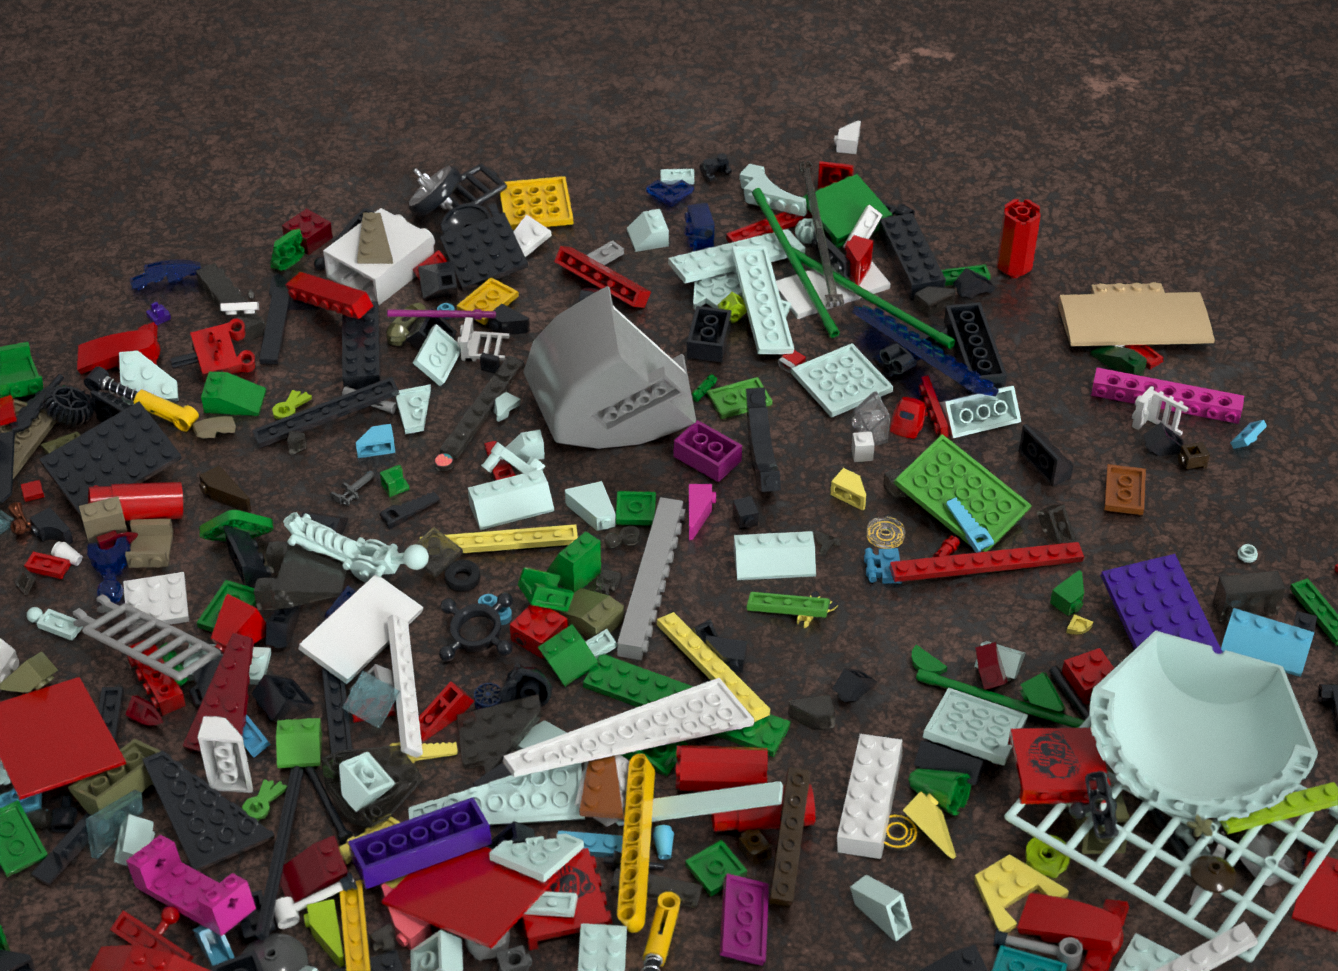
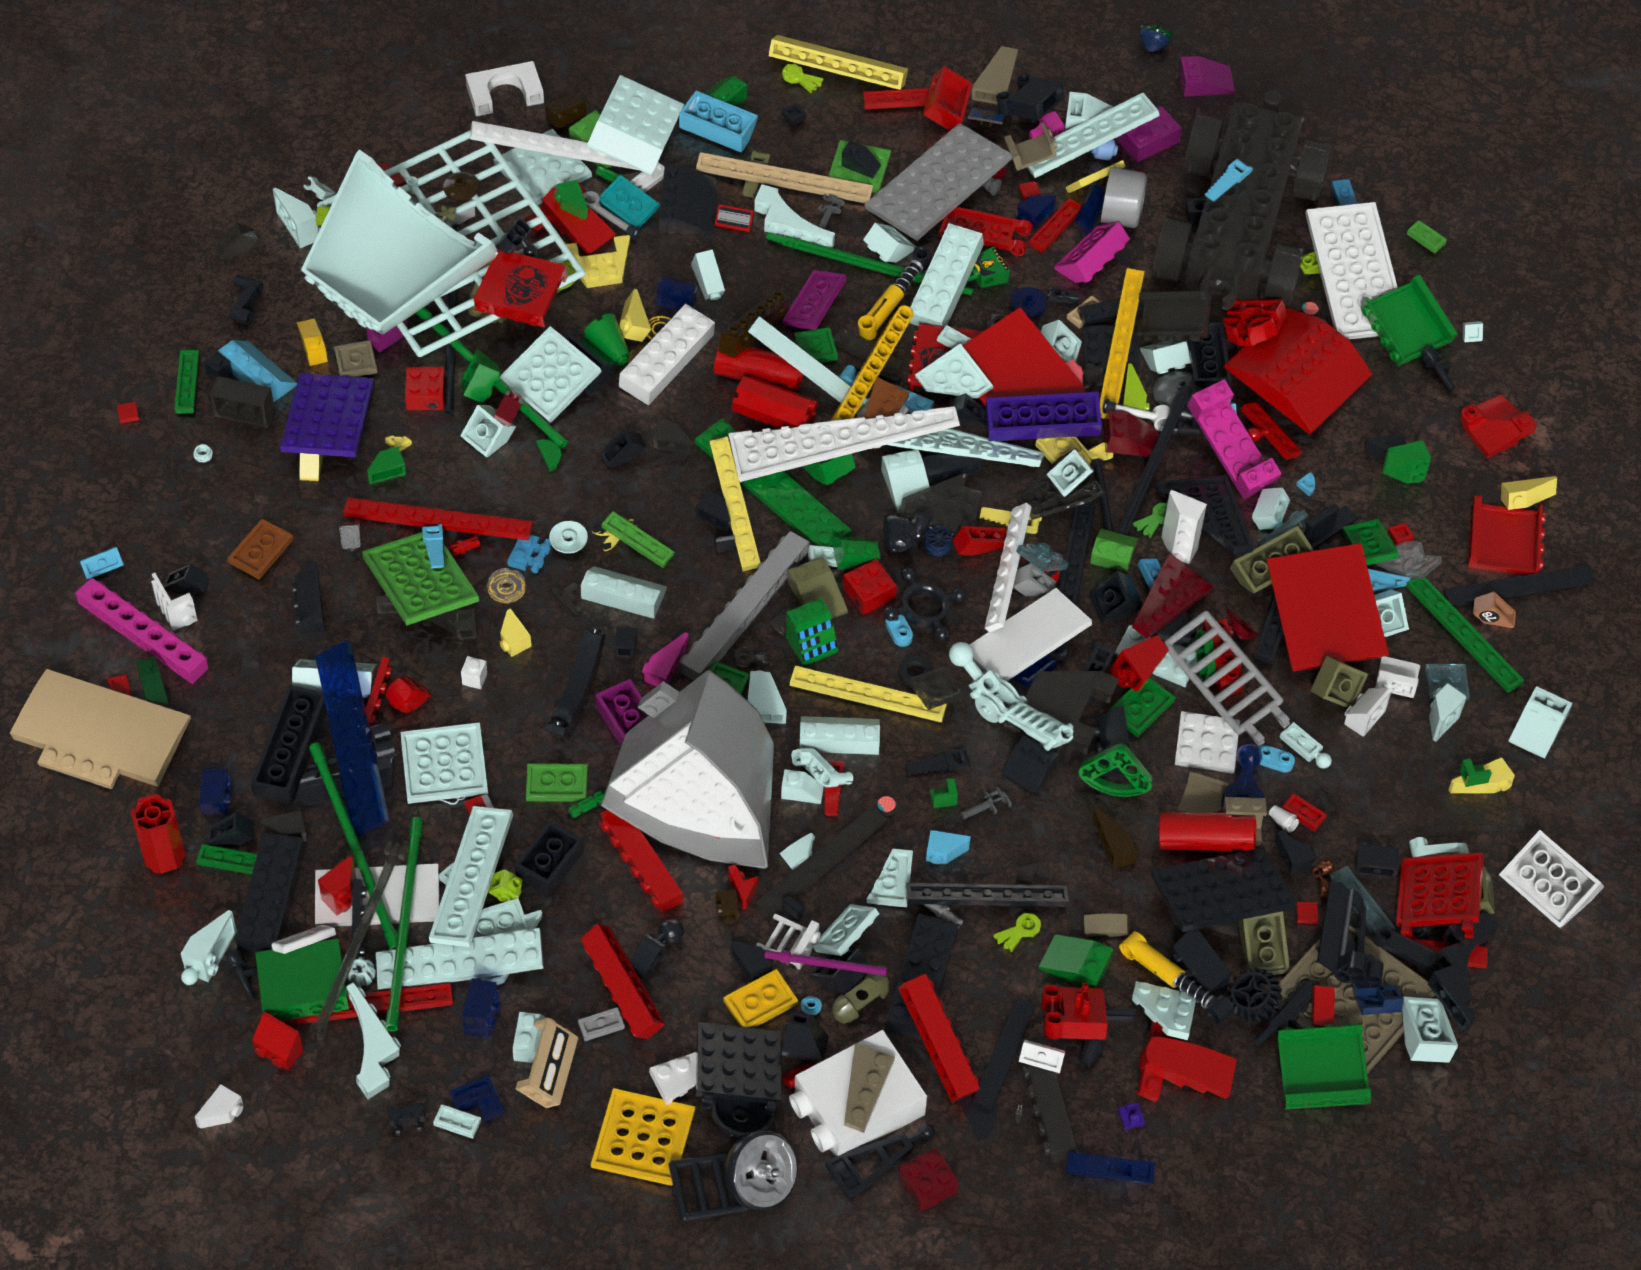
camera: 160 degrees left, 10 degrees up
green slope [270,229,305,270] -> none
green panel [517,567,574,612] -> none
clear slope [852,391,890,446] -> none
dark brown brick [1178,442,1210,469] -> none
none -> light aqua slope [181,910,237,985]
none -> clear blue brick [199,769,232,814]
none -> tan panel [516,1018,578,1108]
none -> light aqua dish [549,521,588,553]
none -> green slope [554,180,588,220]
none -> clear blue brick [657,277,697,310]
none -> medium azure plate [1255,745,1295,772]
none -> medium azure tile [1296,472,1315,497]

